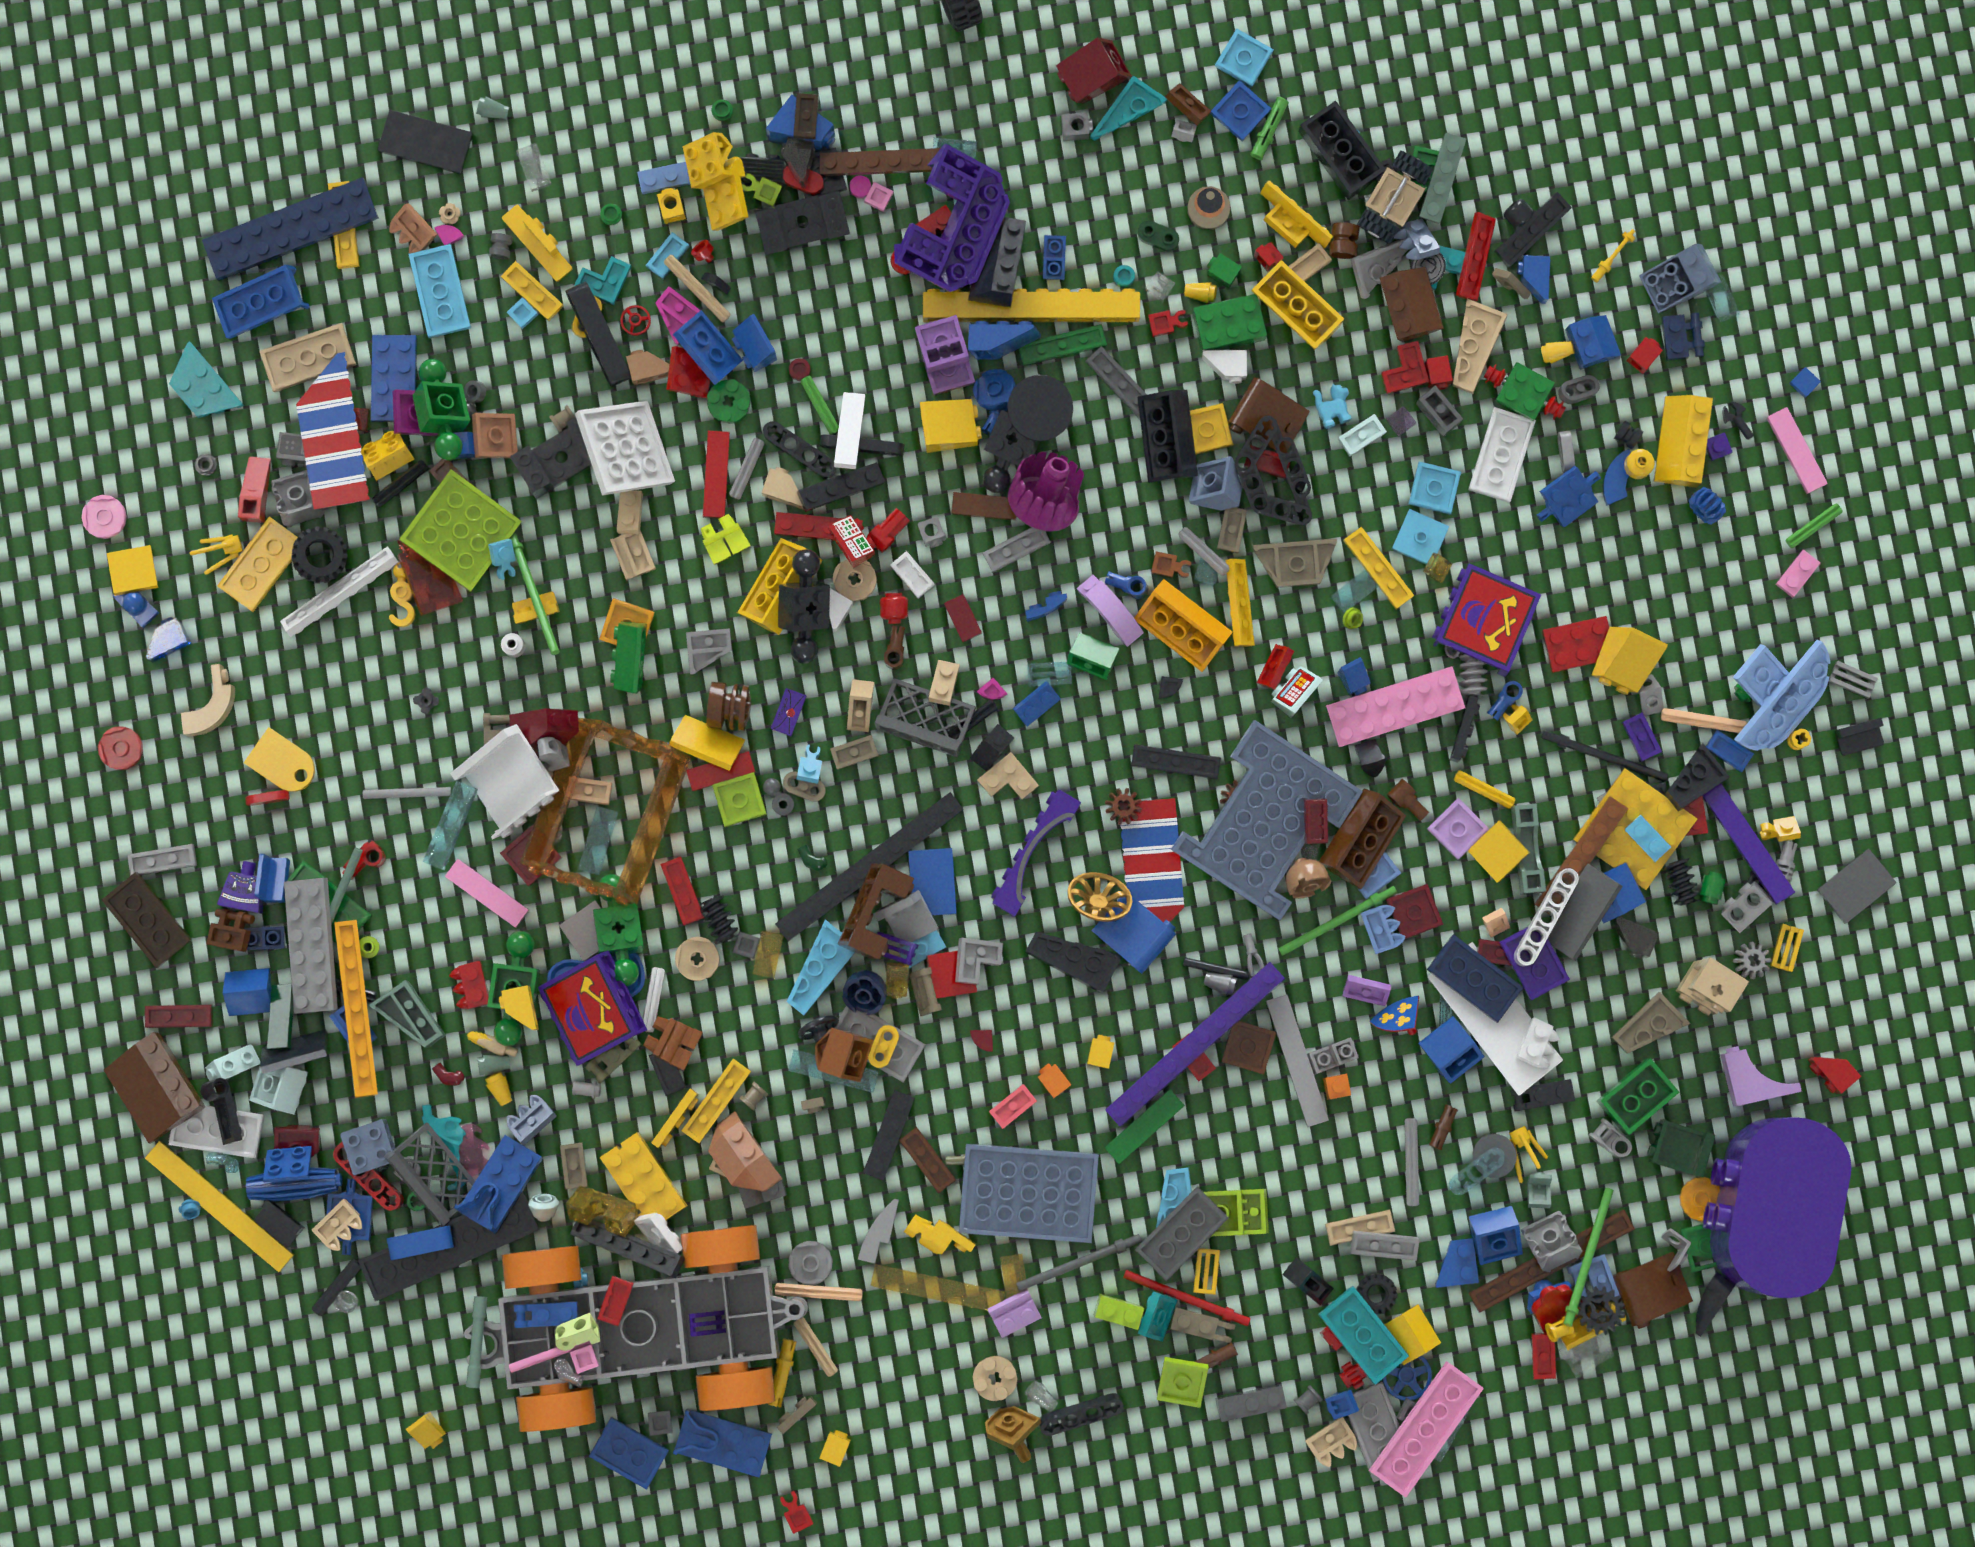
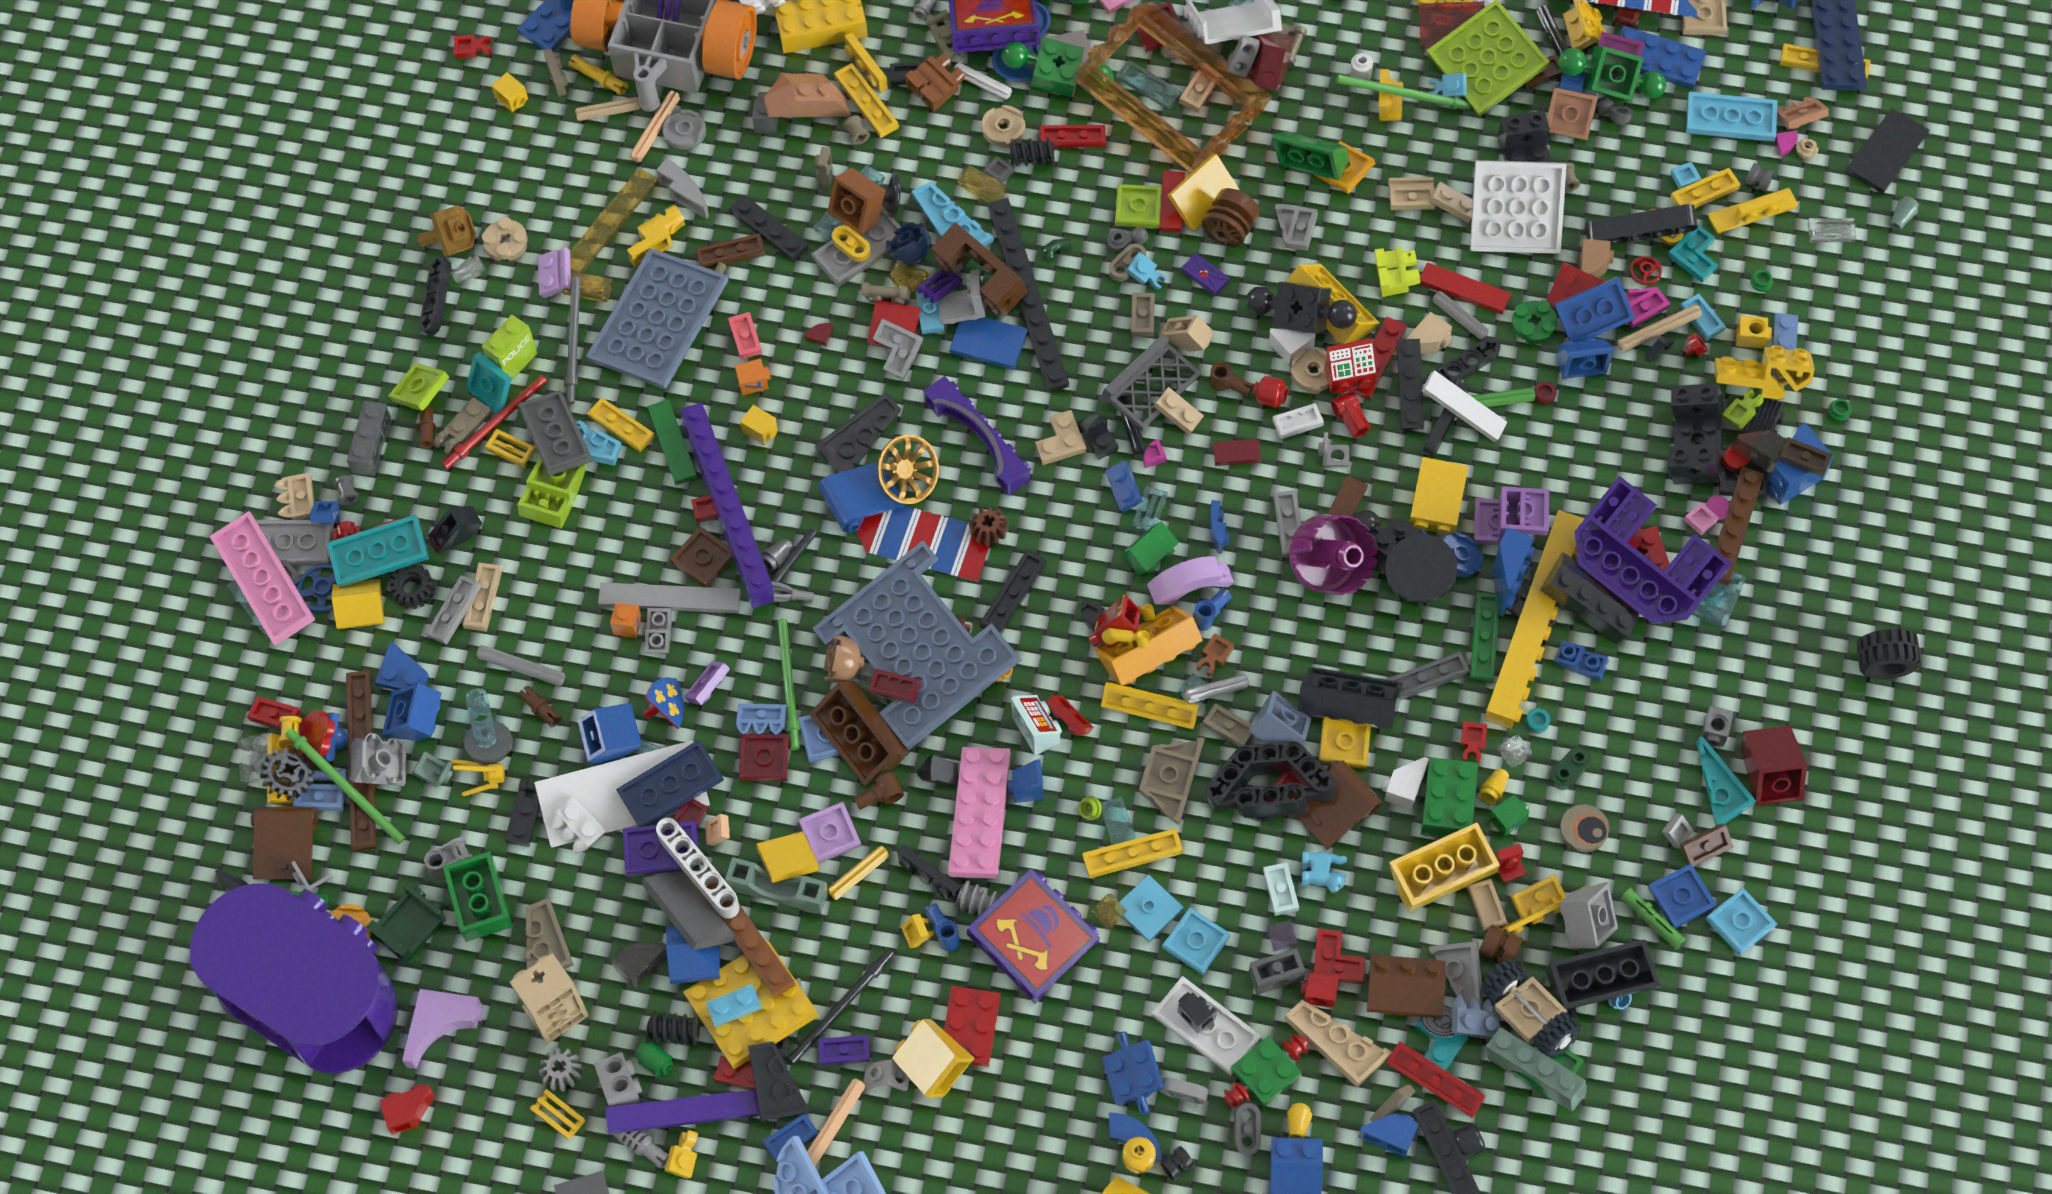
camera: 115 degrees right, 20 degrees down
none -> yellow tile [587,397,655,453]
none -> torso [1088,594,1155,649]
none -> black brick [1177,992,1217,1034]
none -> light grey slope [1560,882,1618,948]

